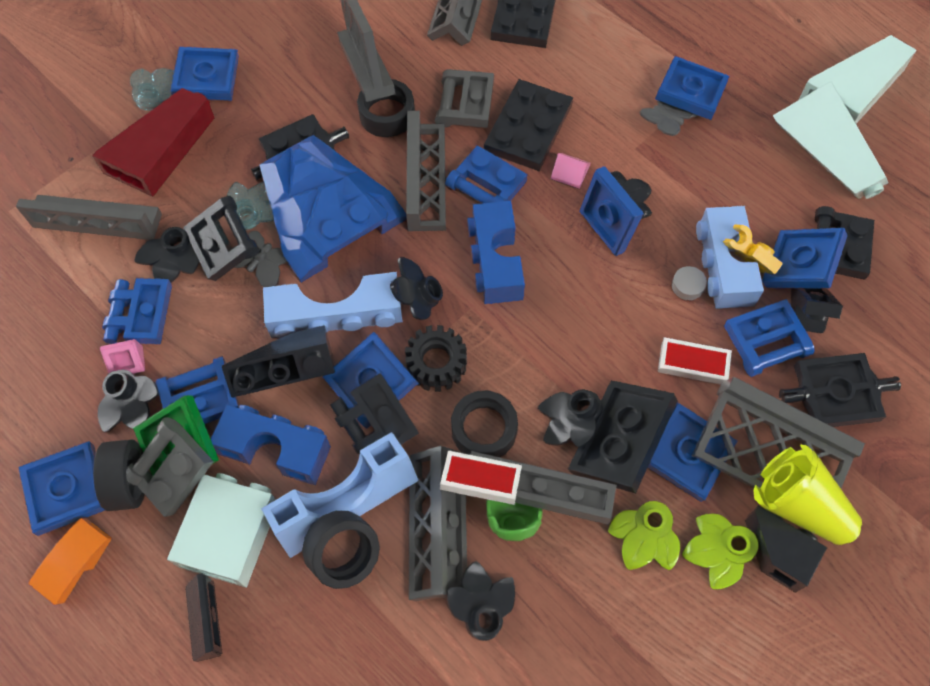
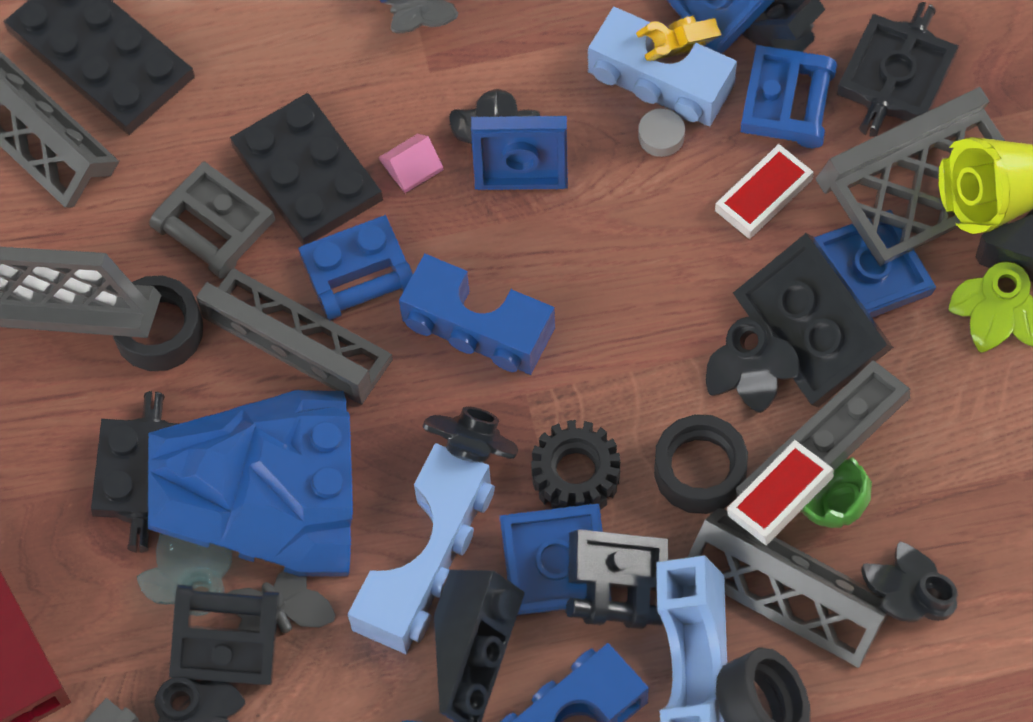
camera: 55 degrees left, 0 degrees up
lime plate [608,501,680,570] -> none

